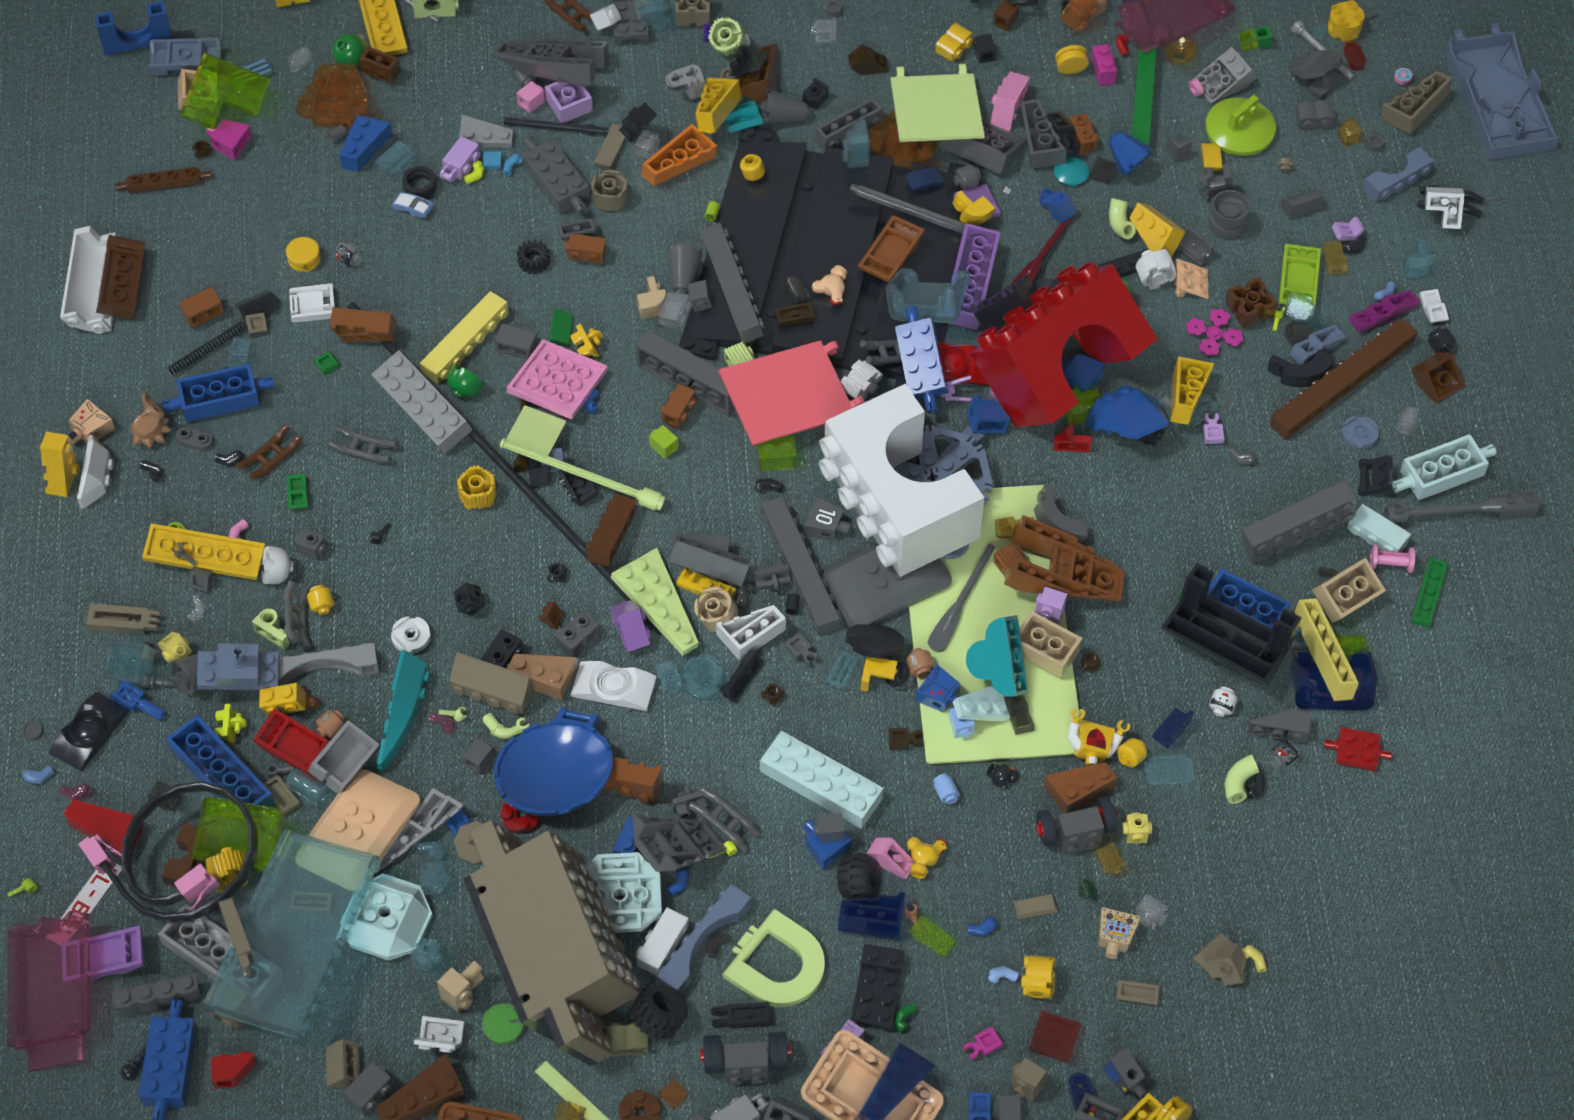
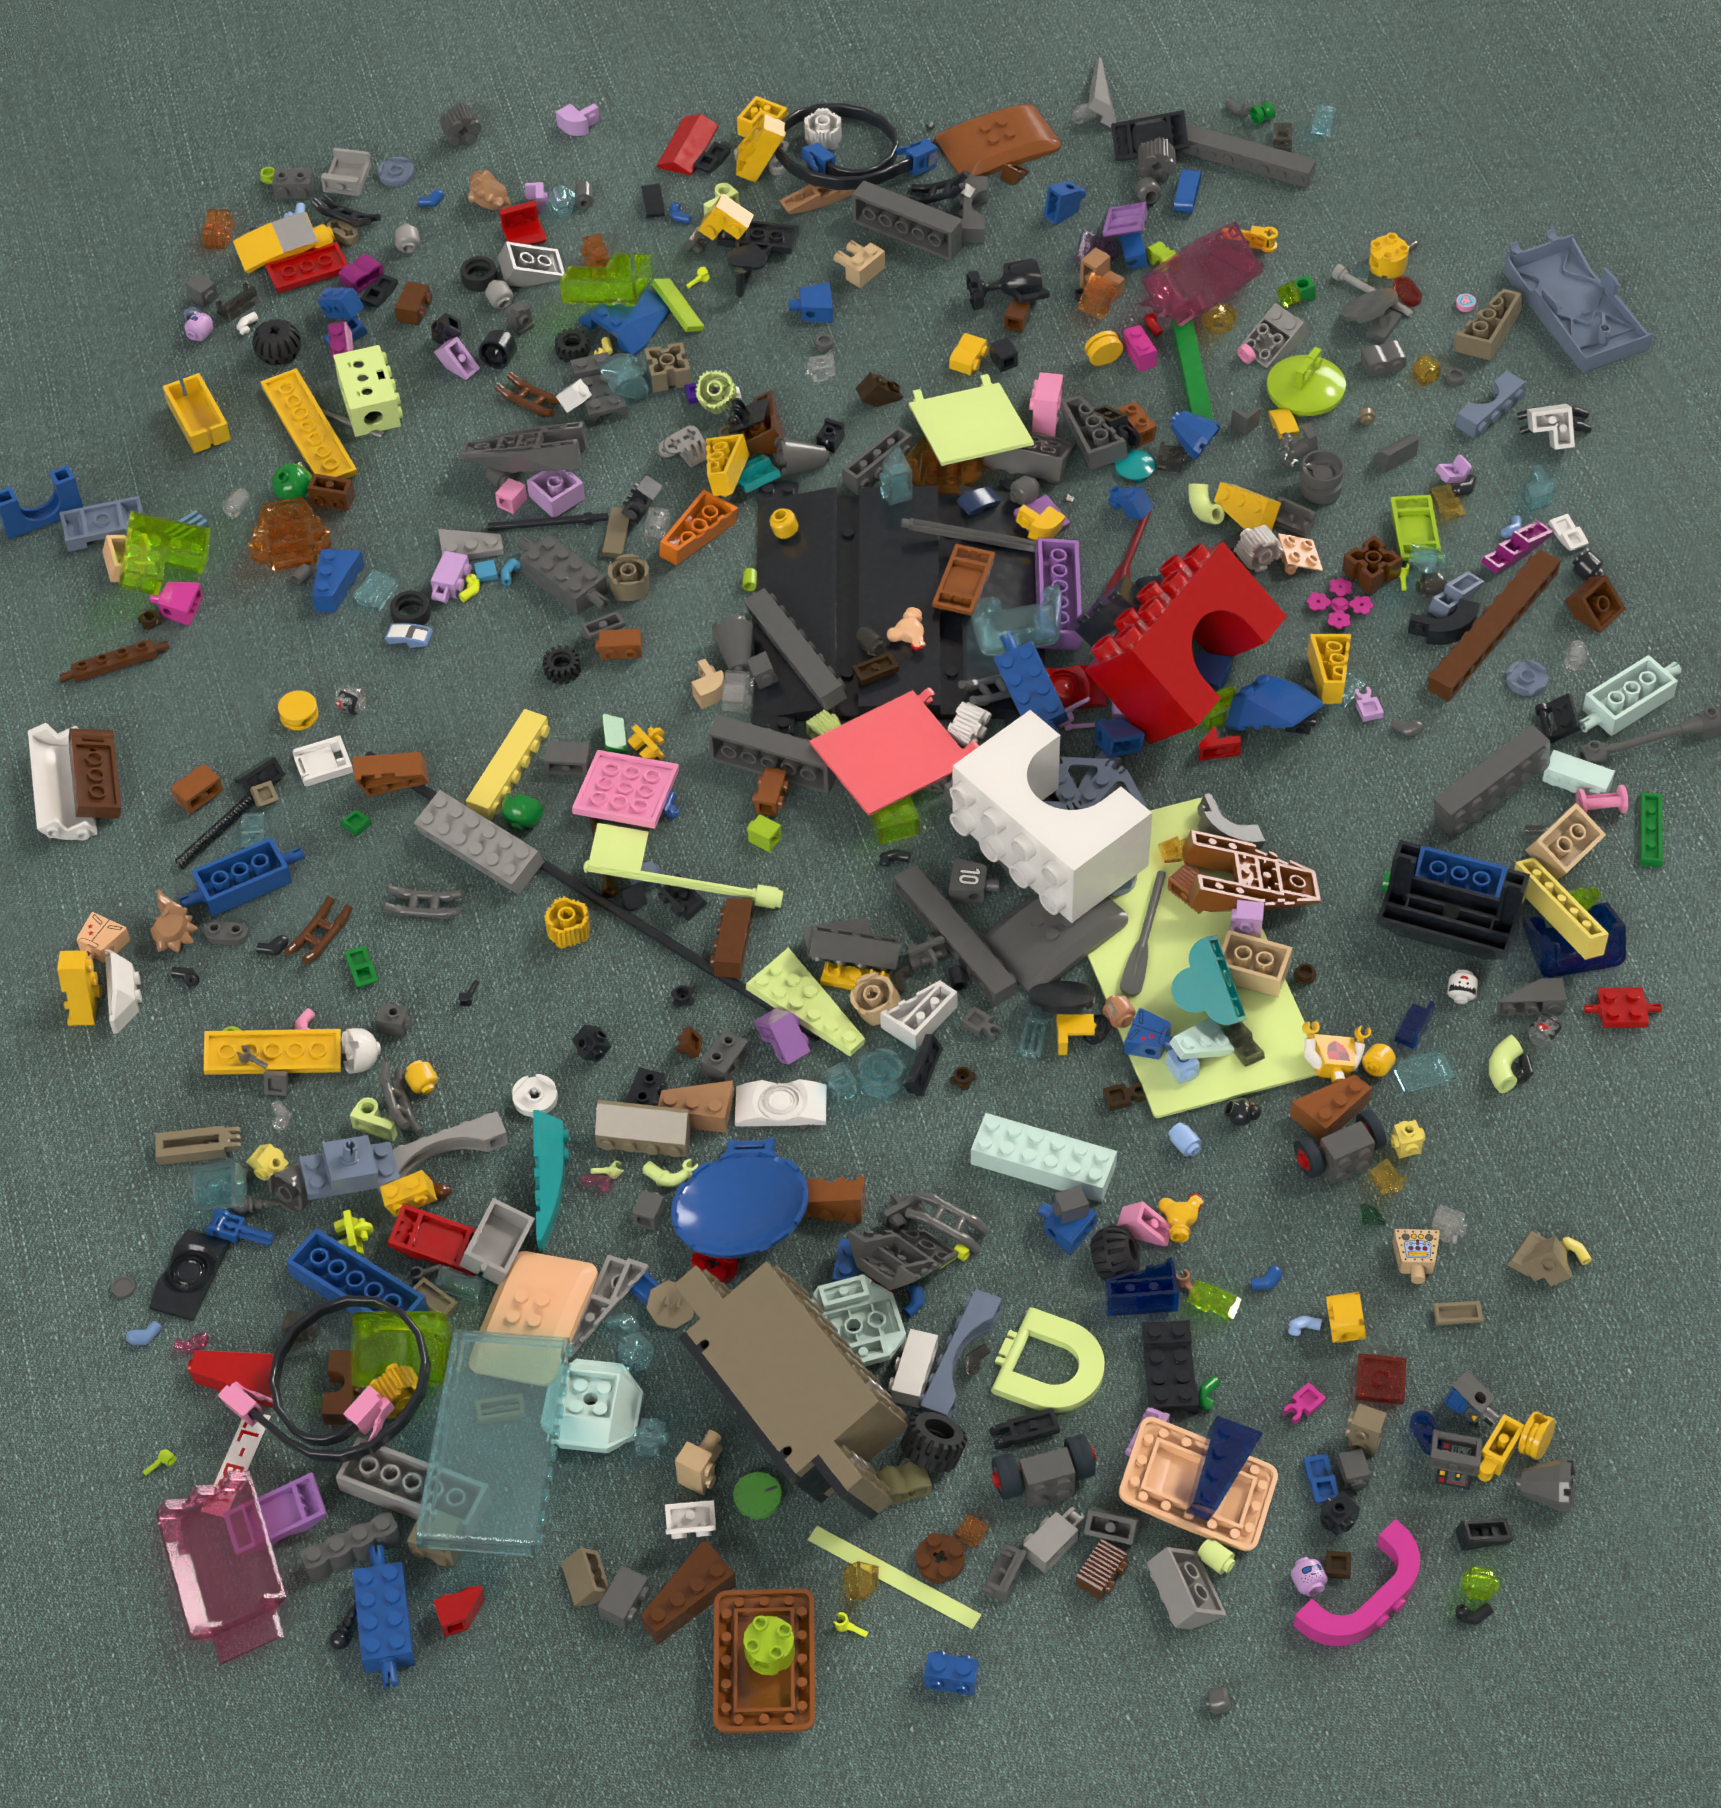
camera: 10 degrees left, 5 degrees down
dark tan hinge [219,898,254,977] -> none
nougat head [316,710,346,739] -> none
dark tan tile [1013,894,1058,920] -> none

